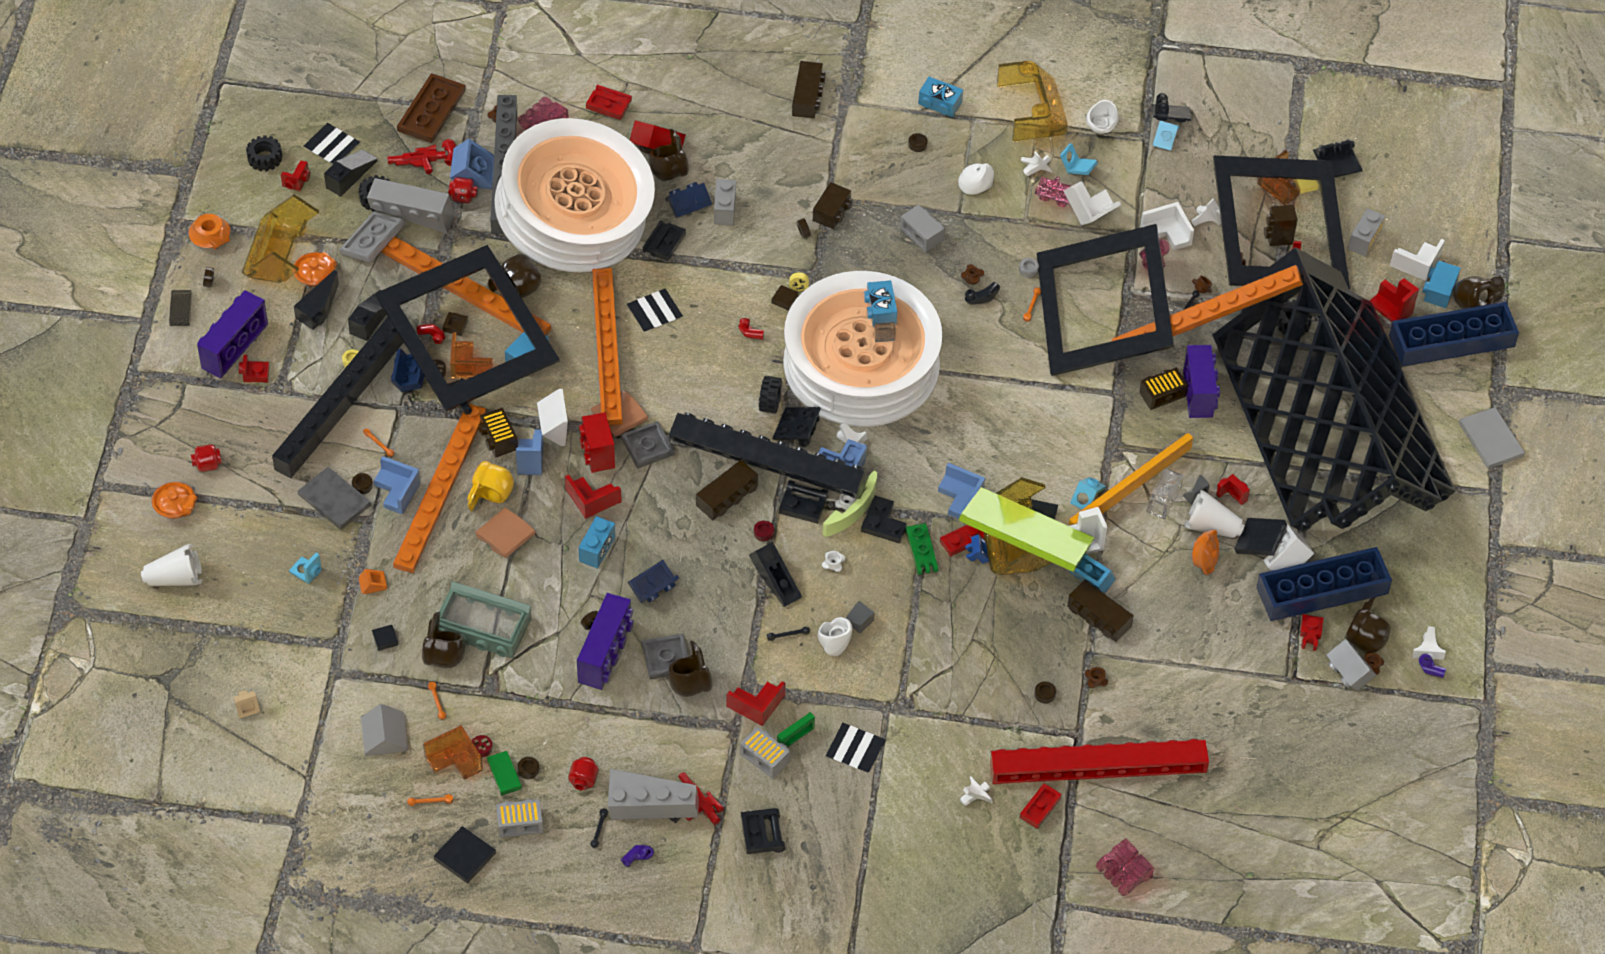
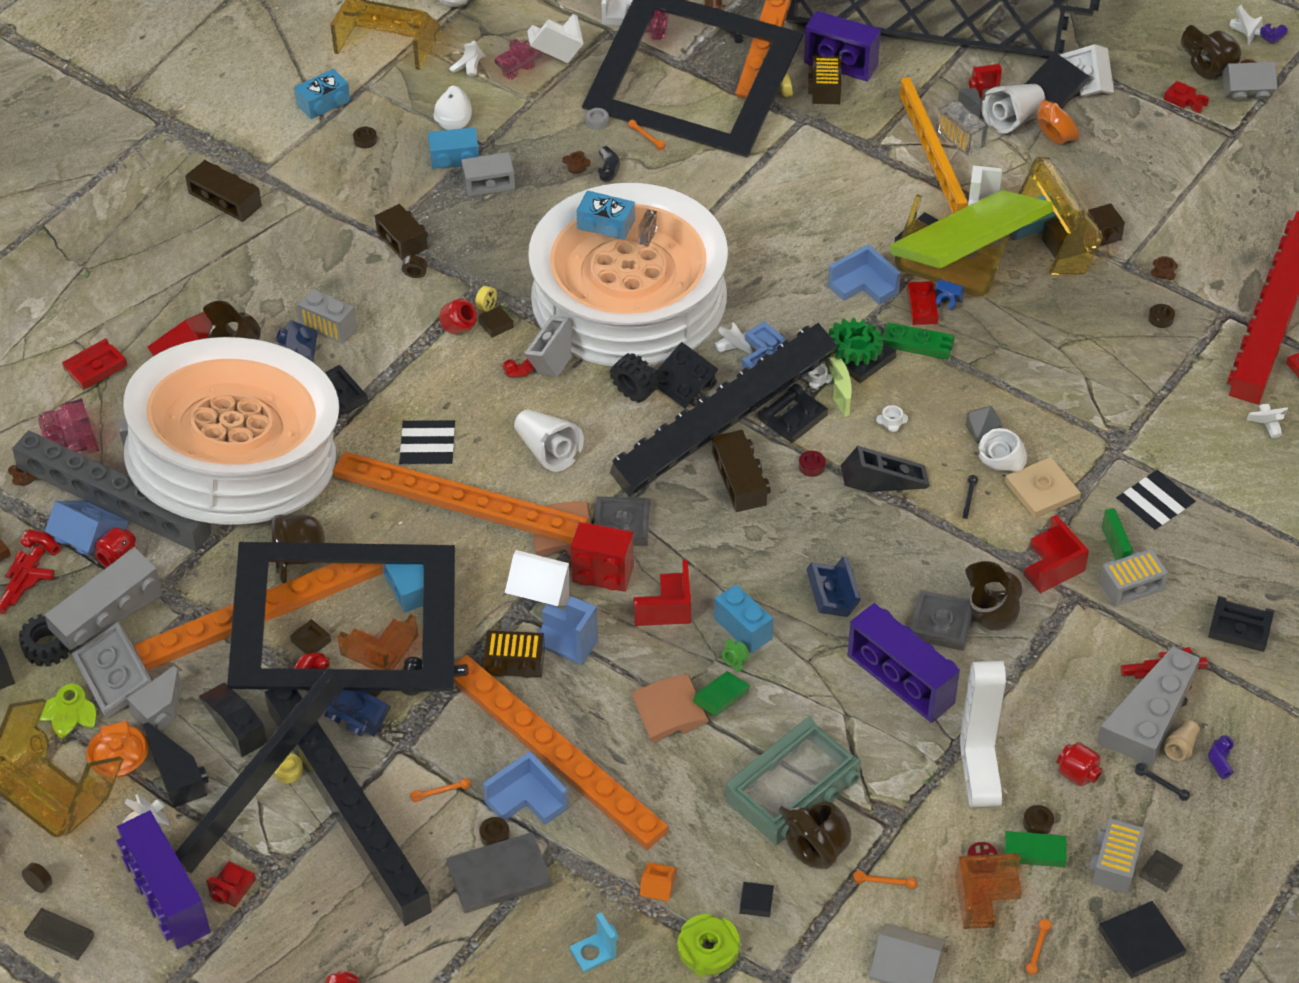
camera: 60 degrees left, 5 degrees down
yellow piece [467,461,514,512] -> none
dark brown tile [580,611,598,630] -> none
medium azure bracket [1060,144,1098,175] -> none
medium azure bracket [1070,477,1106,509] -> none
dark blue brick [1256,547,1392,621] -> none
none -> lime plate [39,683,97,739]
none -> white piece [122,794,170,825]
none -> light grey slope [127,666,182,731]
none -> black tile [175,669,344,873]
none -> dark azure brick [428,127,479,169]
none -> red head [439,299,477,335]
none -> white cone [514,409,584,472]
none -> light grey slope [524,316,572,377]
none -> lime plate [677,914,740,977]
none -> green tile [693,671,750,716]
none -> bright green plate [721,639,749,672]
none -> light yellow tile [780,73,793,98]
none -> green gear [828,318,884,366]
none -> white beam [960,661,1006,808]
none -> tan plate [1005,457,1081,518]
none -> clear yellow windscreen [1018,157,1102,275]
none -> clear smoke tile [1140,849,1183,892]
none -> tan cone [1164,720,1200,761]

